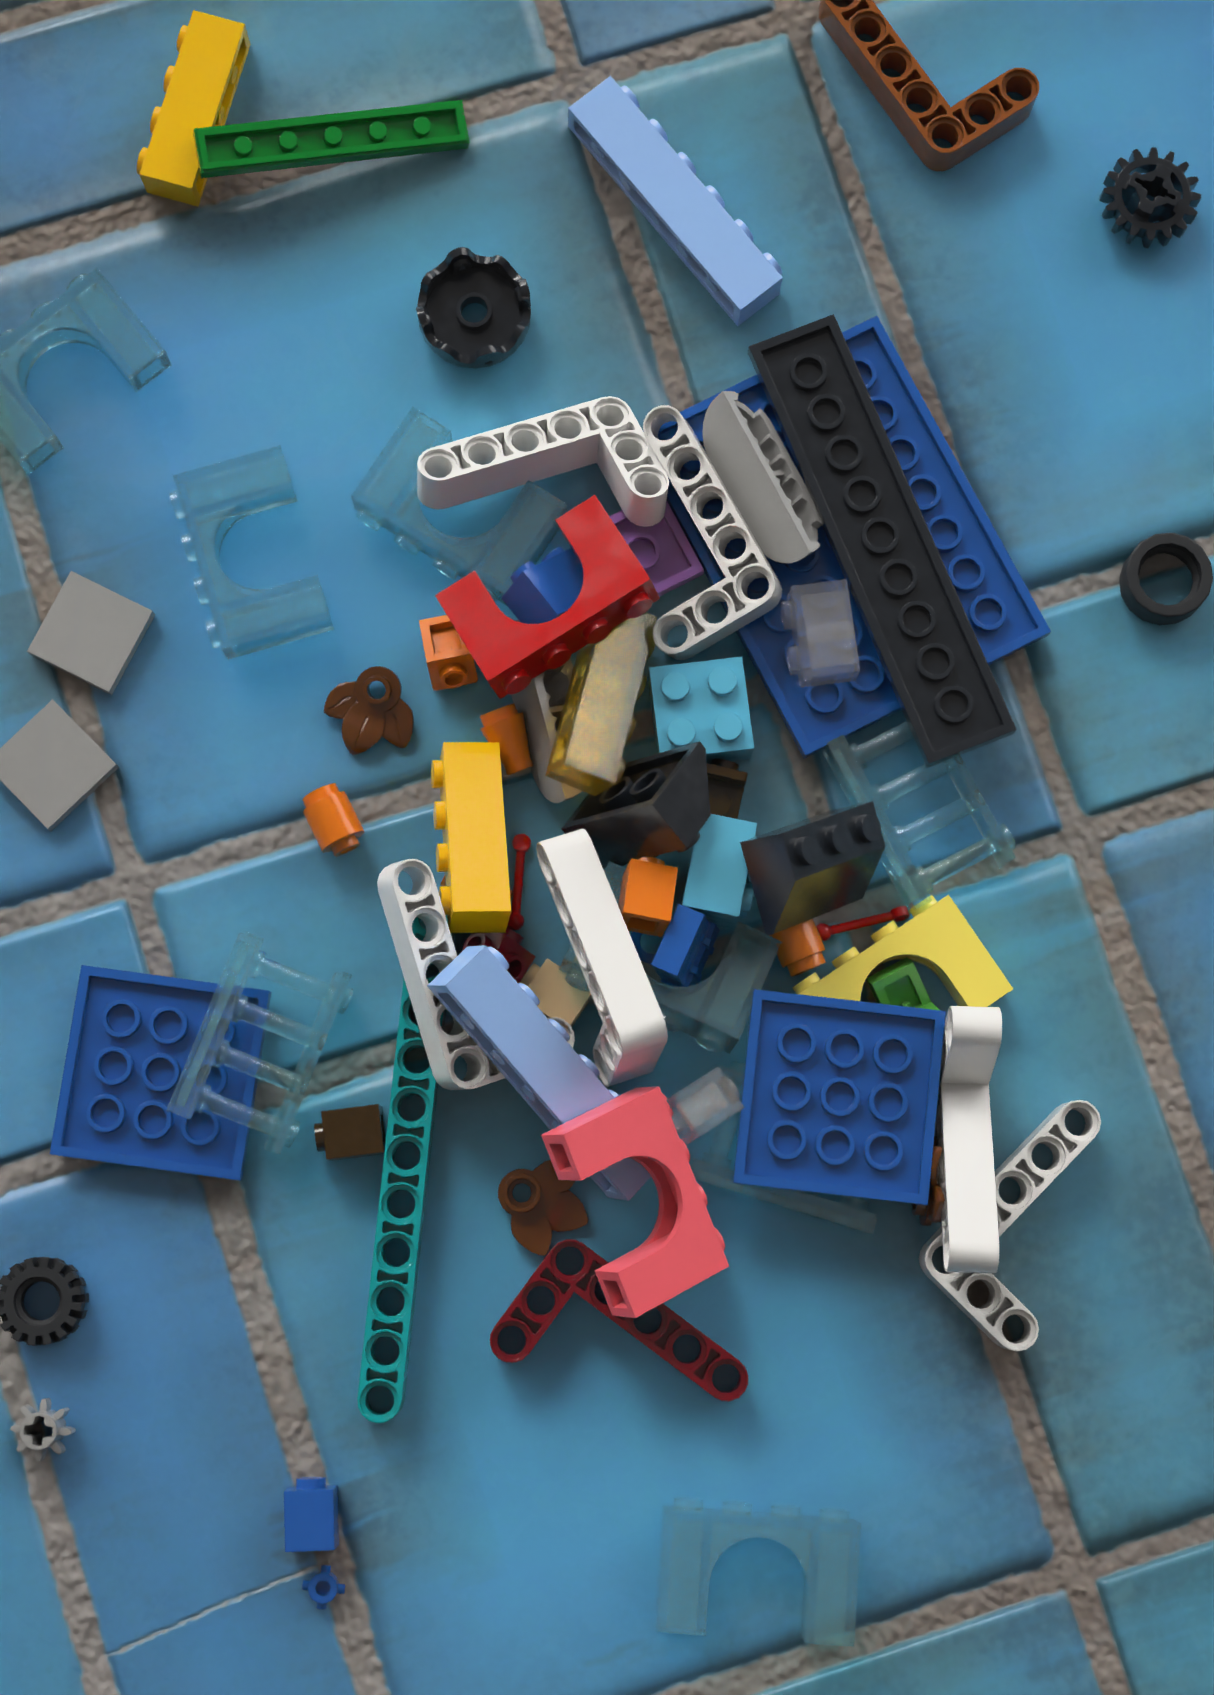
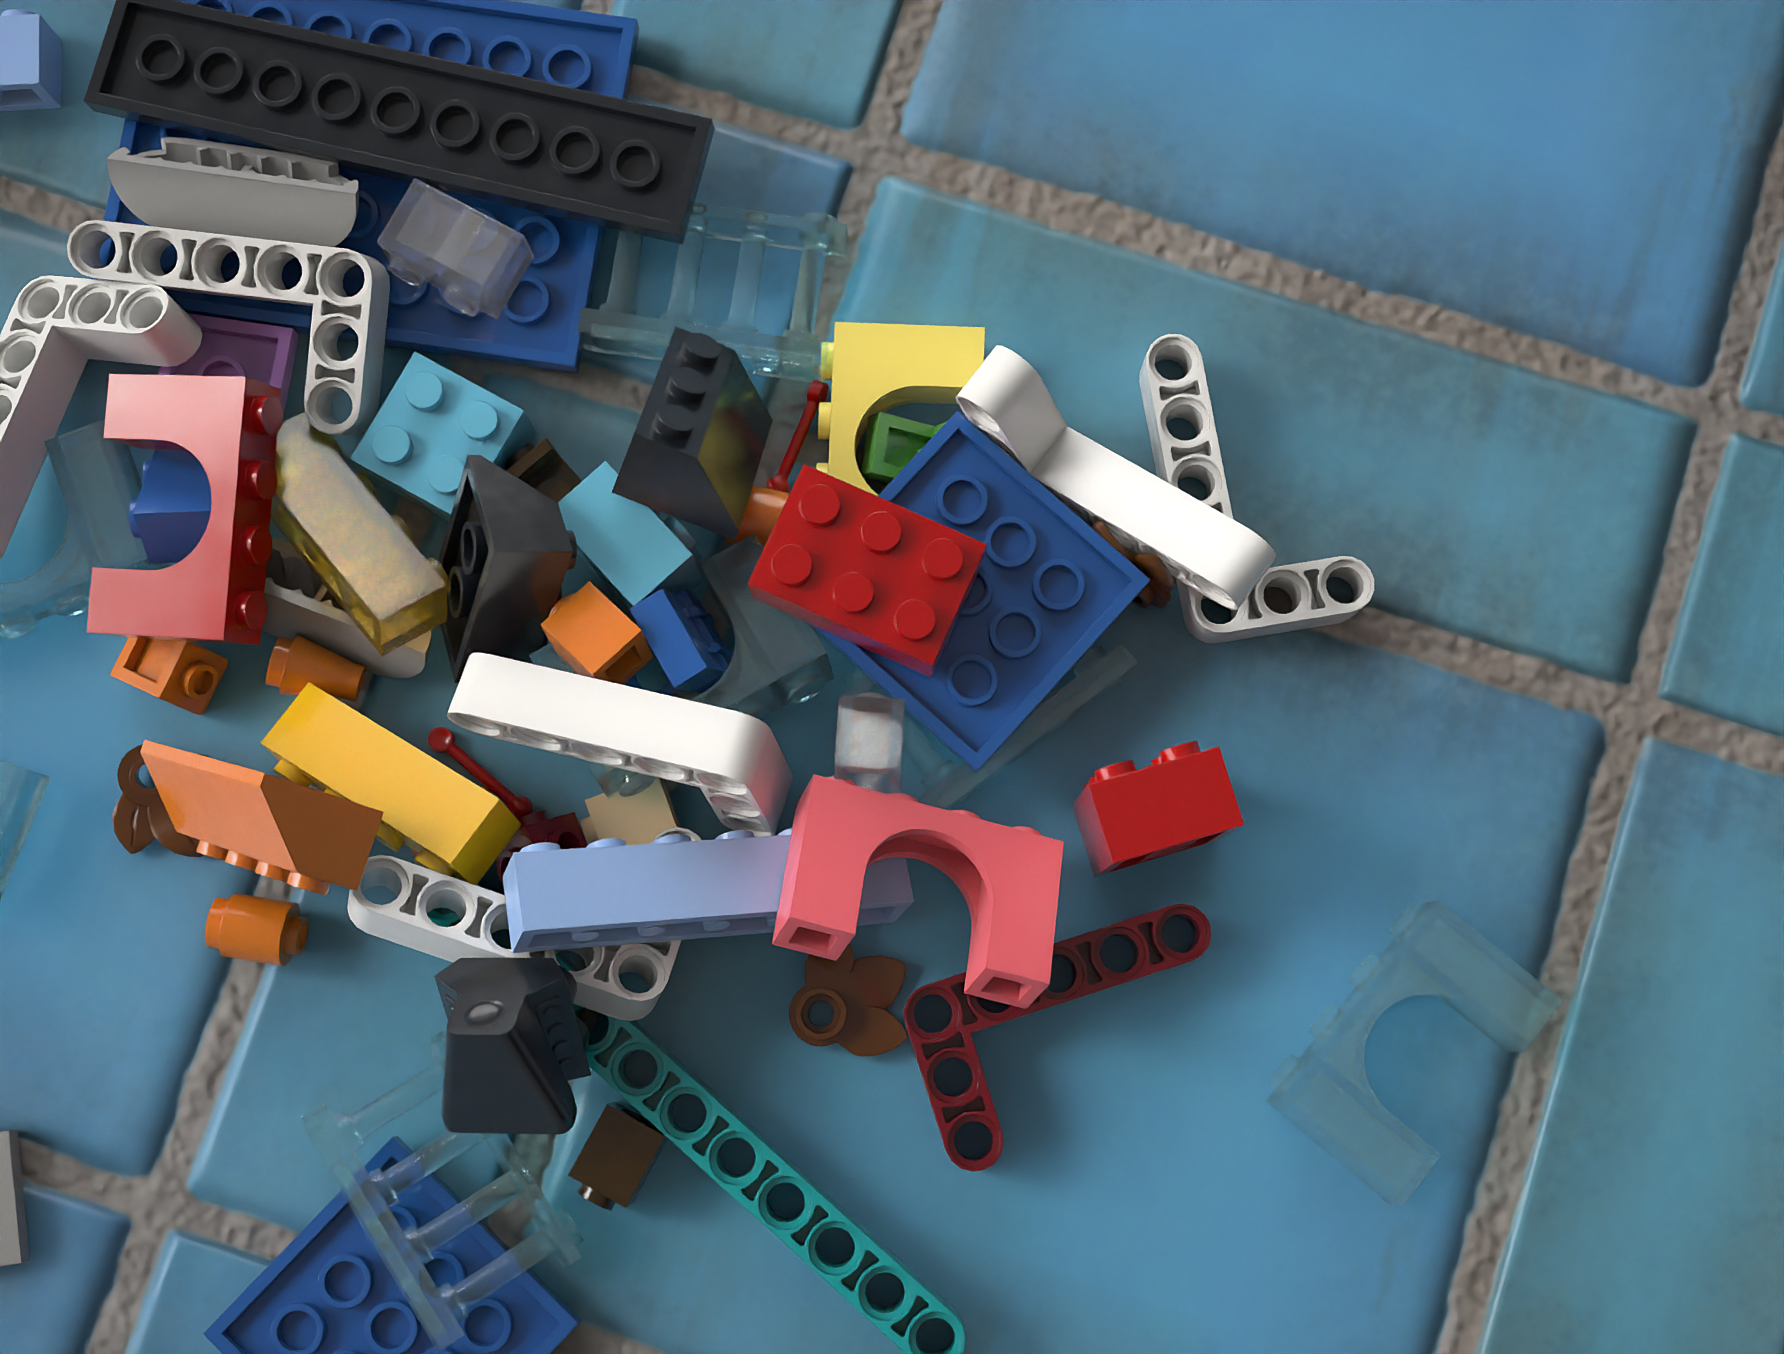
camera: 50 degrees left, 0 degrees up
none -> orange slope [140,740,384,896]
none -> black piece [434,958,591,1134]
none -> red brick [748,464,987,678]
none -> red brick [1072,741,1244,877]

